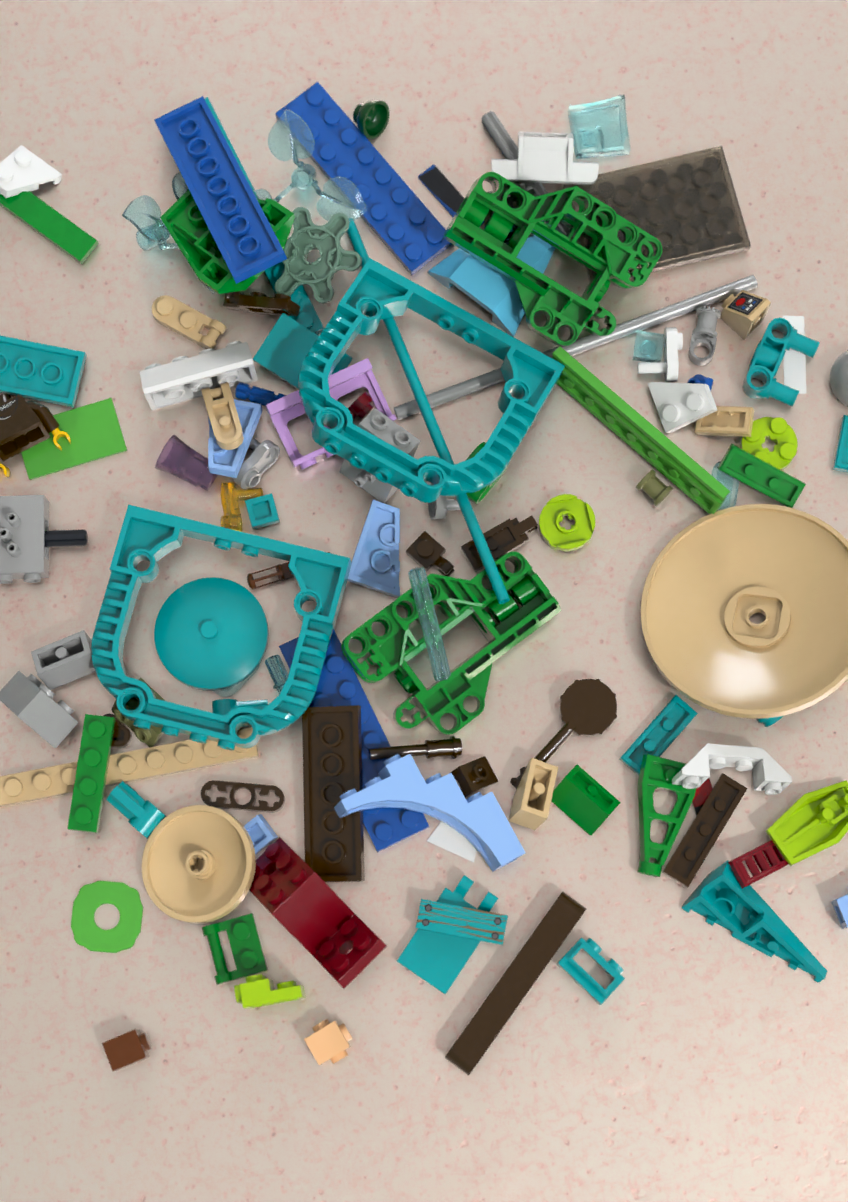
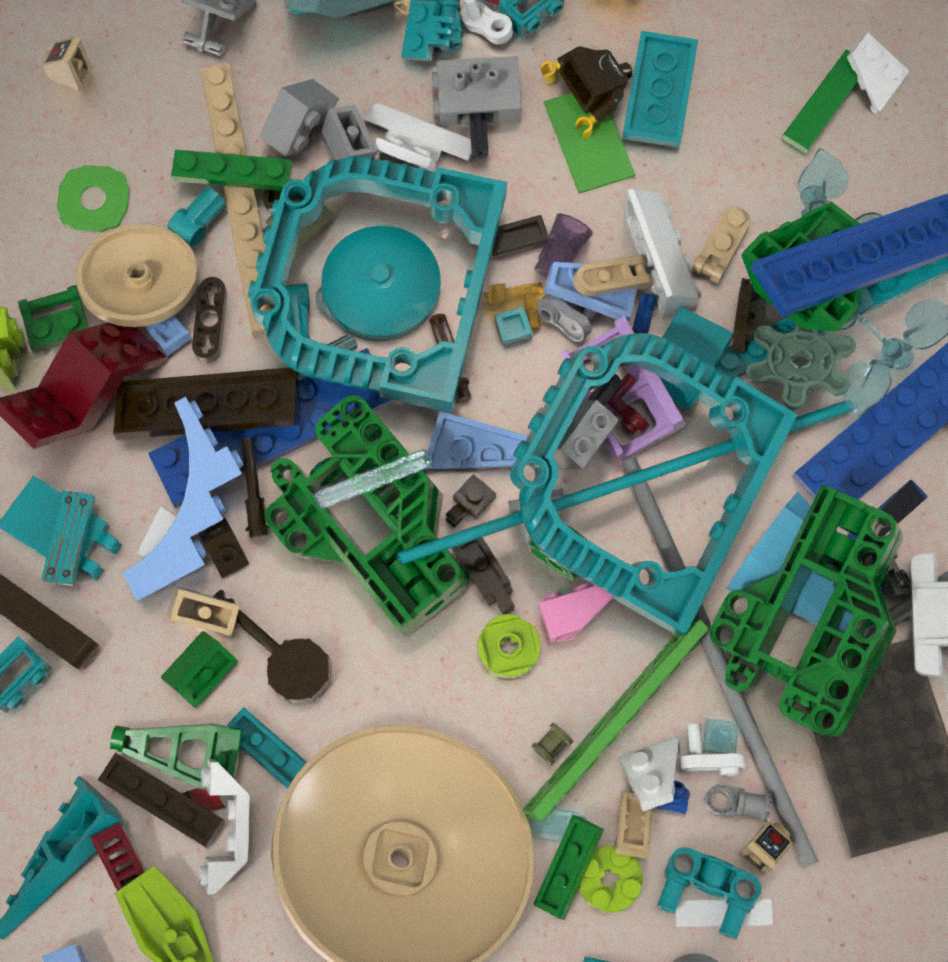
camera: 90 degrees right, 5 degrees down
none -> white plate [363,104,472,172]
none -> dark brown tile [492,215,550,260]
none -> bright pink slope [538,583,615,644]

